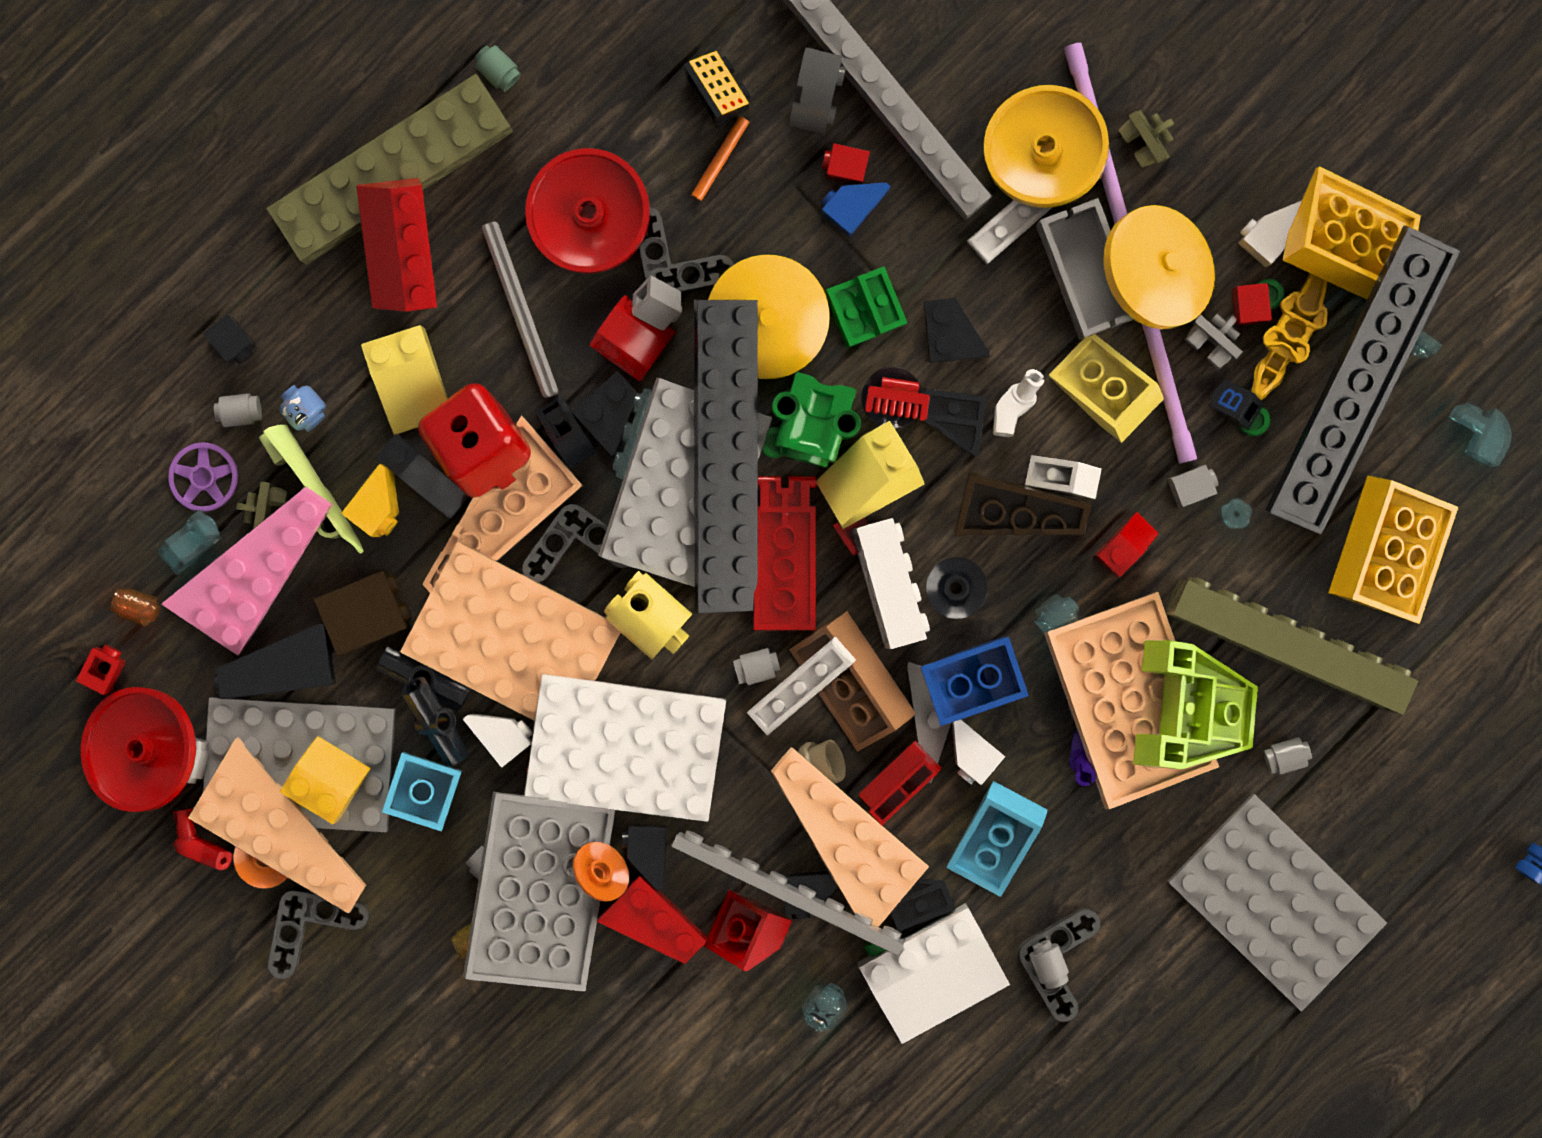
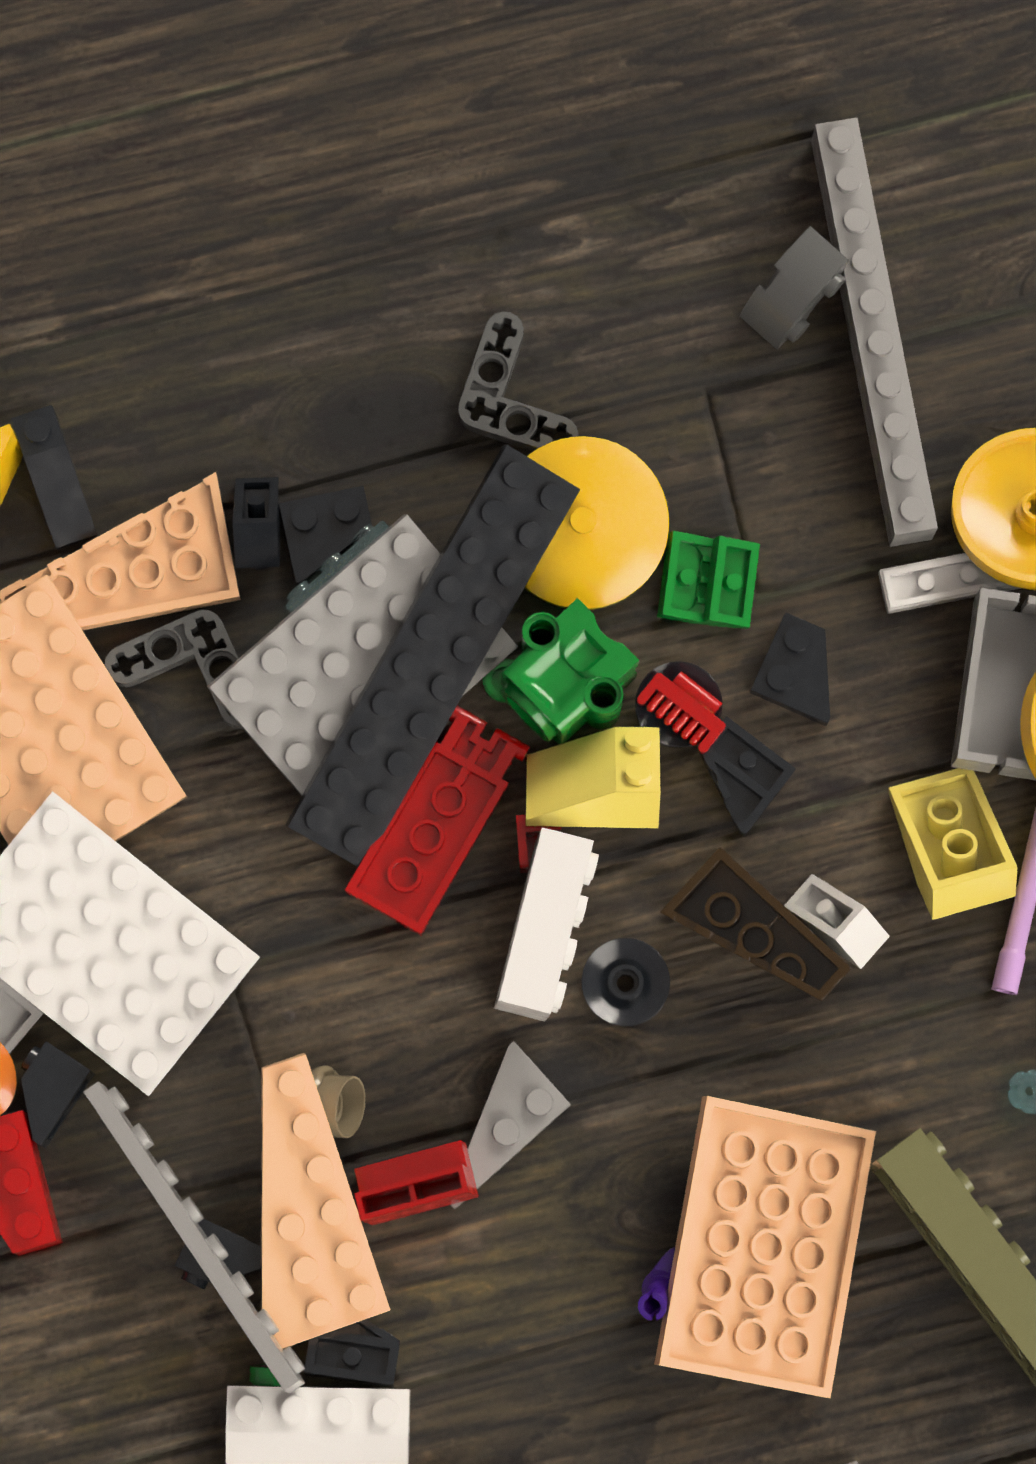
camera: 35 degrees right, 10 degrees down
olive brick [266,74,513,265] -> none
red slope [356,178,437,312] -> none
light yellow slope [361,325,448,435] -> none
red piece [418,383,531,498] -> none
sand green brick [475,45,521,92] -> none
light grey axle [482,222,558,398] -> none
red dish [525,148,650,274] -> none
red slope [589,295,676,383] -> none
light yellow cylinder [604,571,692,660] -> none
light grey brick [632,275,682,331] -> none
slope [684,51,751,128] -> none
orange bar [691,116,750,201] -> none
red slope [704,890,792,971] -> none
light grey brick [733,648,781,685] -> none
white tile [747,637,856,735] -> none
medium nougat slope [789,611,916,752] -> none
clear light blue head [802,983,848,1031] -> none
blue slope [821,182,891,237] -> none
red brick [822,143,870,185] -> none
blue slope [920,637,1029,726] -> none
medium azure slope [946,781,1048,897] -> none
white slope [952,719,1005,785] -> none
white arm [993,369,1044,437] -> none
clear light blue head [1034,594,1081,634] -> none
red slope [1093,512,1159,577] -> none
lime wedge [1133,640,1258,769] -> none
light grey brick [1167,465,1219,508] -> none
light grey brick [1264,737,1312,775] -> none

